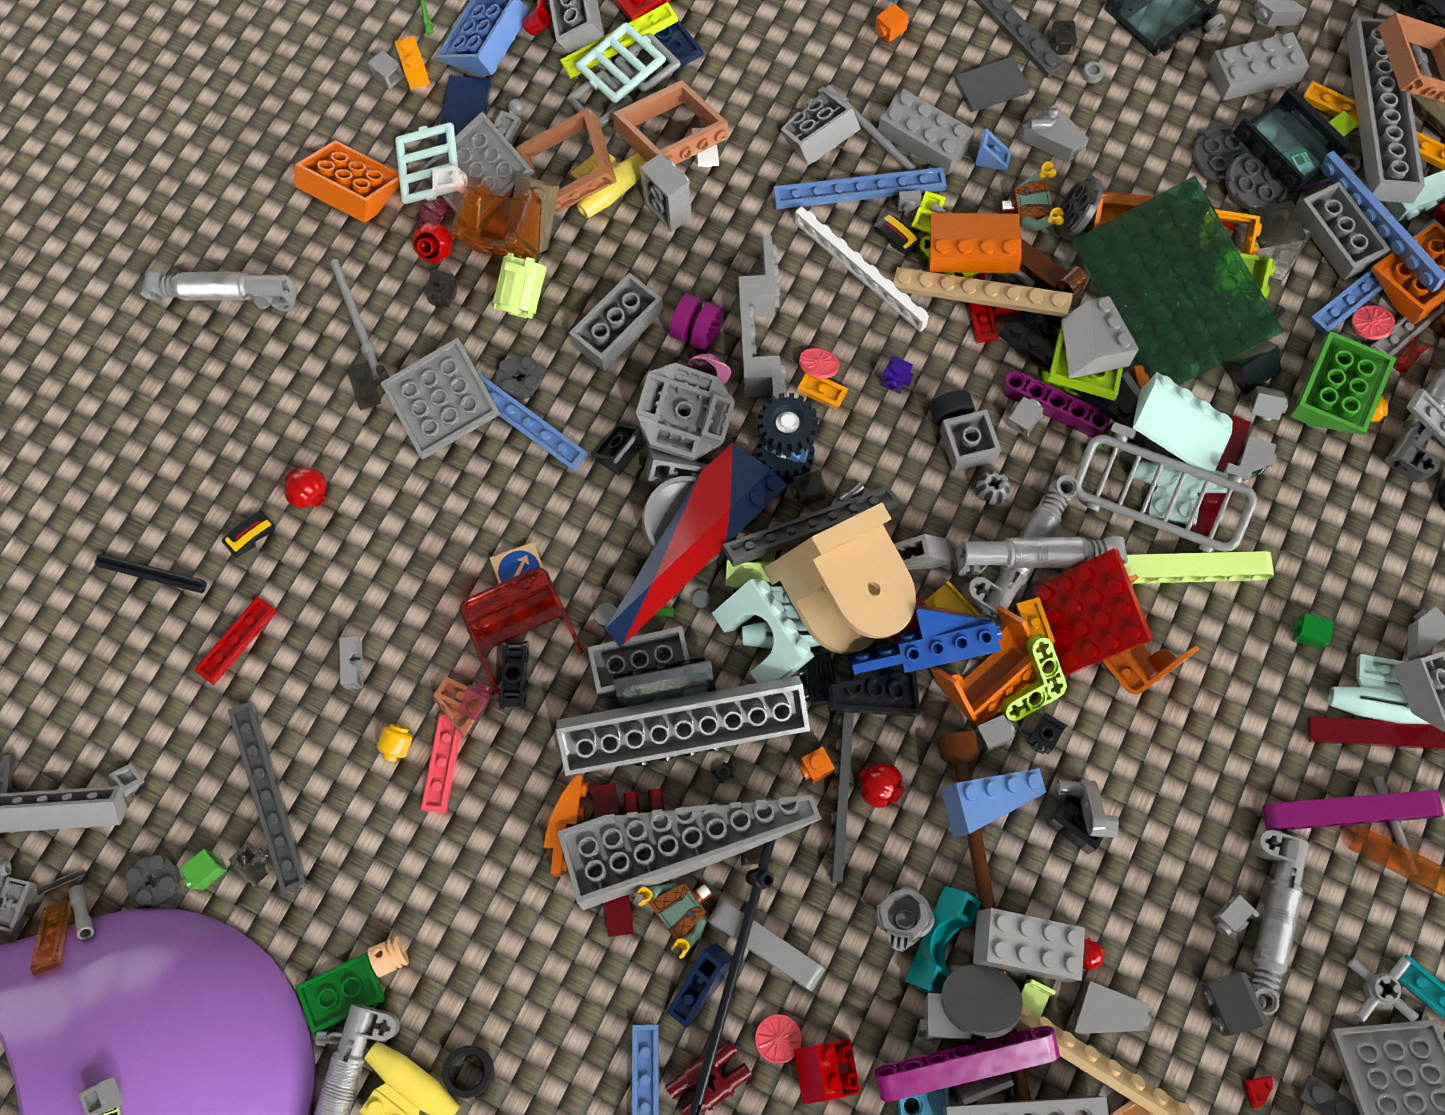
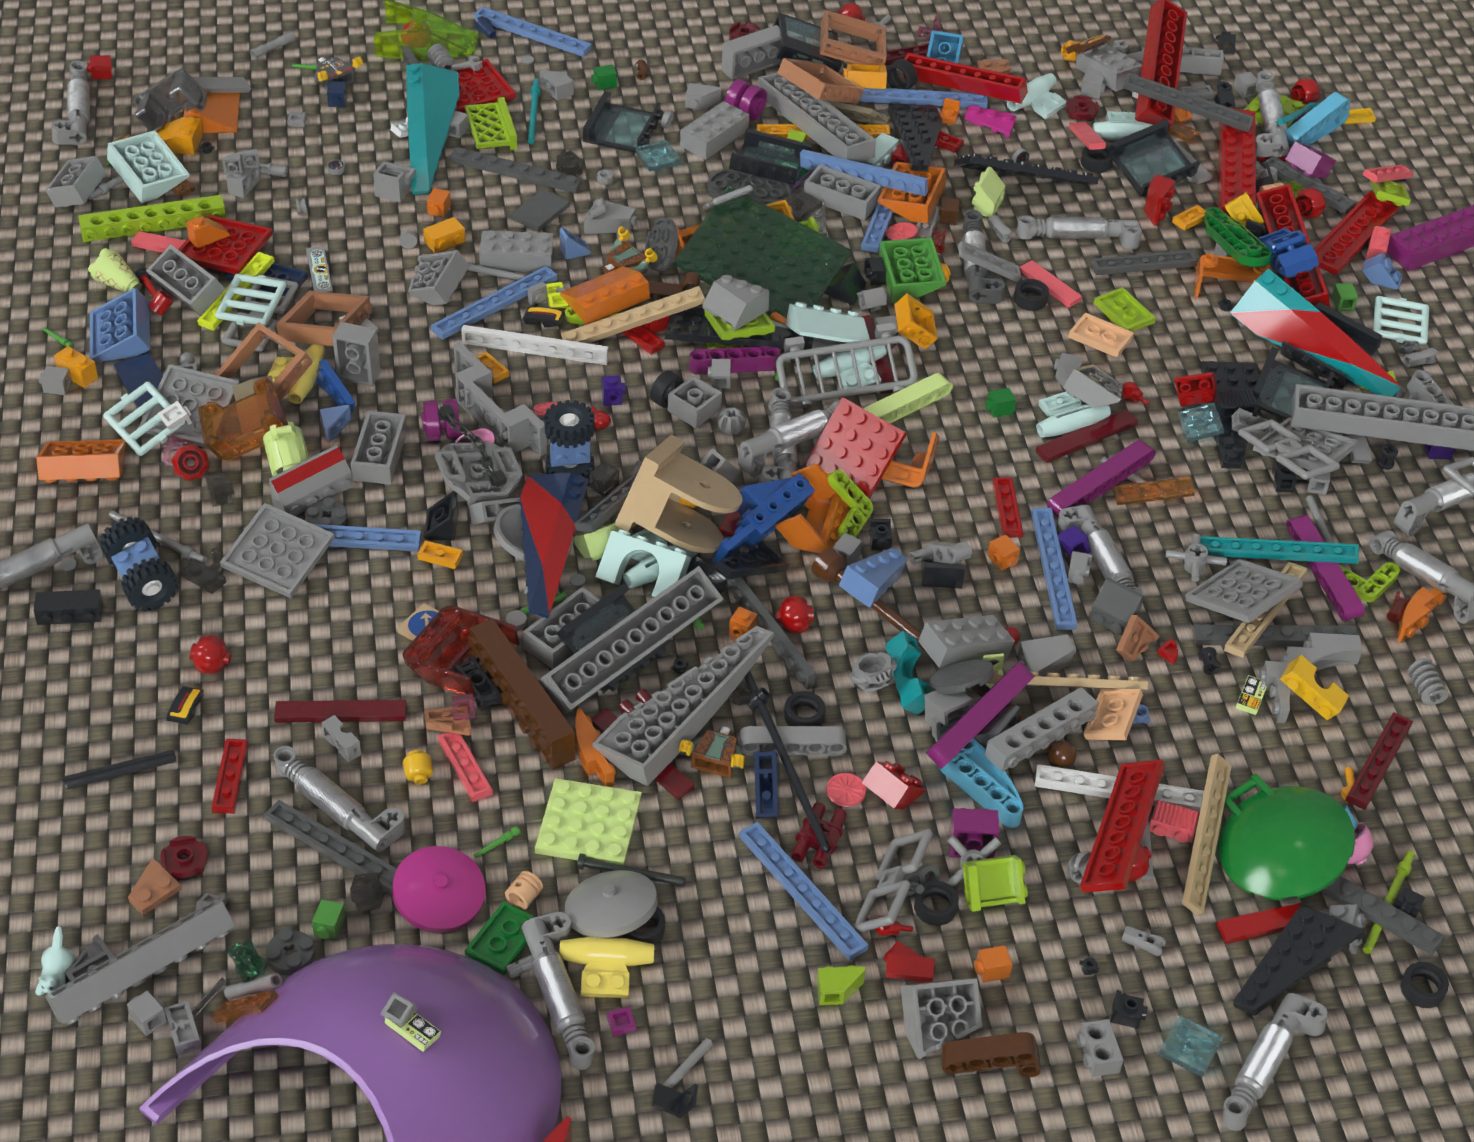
camera: 40 degrees left, 25 degrees down
none -> black brick [34,589,103,625]
none -> black plate [99,517,179,611]
none -> nougat wing [128,858,182,916]
none -> dark red plate [160,836,208,879]
none -> clear green hips [227,939,267,982]
none -> light grey slope [269,445,353,516]
none -> dark red tile [274,700,407,723]
none -> light grey piece [274,746,405,852]
none -> tile [306,246,333,293]
none -> blue wing [316,359,355,413]
none -> medium blue slope [320,405,351,443]
none -> dark pink dish [392,846,486,933]
none -> light grey tile [399,230,417,249]
none -> light orange plate [417,540,463,569]
none -> light orange brick [423,217,466,253]
none -> pearl dark grey piece [437,404,507,487]
none -> reddish brown brick [468,618,575,770]
none -> bright green piece [474,826,521,858]
none -> light orange plate [476,351,509,384]
none -> yellowish green plate [535,778,642,865]
none -> light grey dish [565,870,658,938]
none -> pearl dark grey bar [577,853,686,886]
none -> red piece [591,406,611,430]
none -> clear light blue plate [636,140,680,172]
none -> light grey bar [703,185,753,211]
none -> magenta wheel [725,79,767,122]
none -> black tyre [784,691,825,726]
none -> black brick [864,257,886,285]
none -> light orange window [894,293,938,350]
none -> orange brick [987,534,1020,570]
none -> red tile [992,477,1023,538]
none -> medium blue plate [1031,508,1077,630]
none -> dark purple brick [1057,525,1091,558]
none -> nougat wing [1116,615,1159,661]

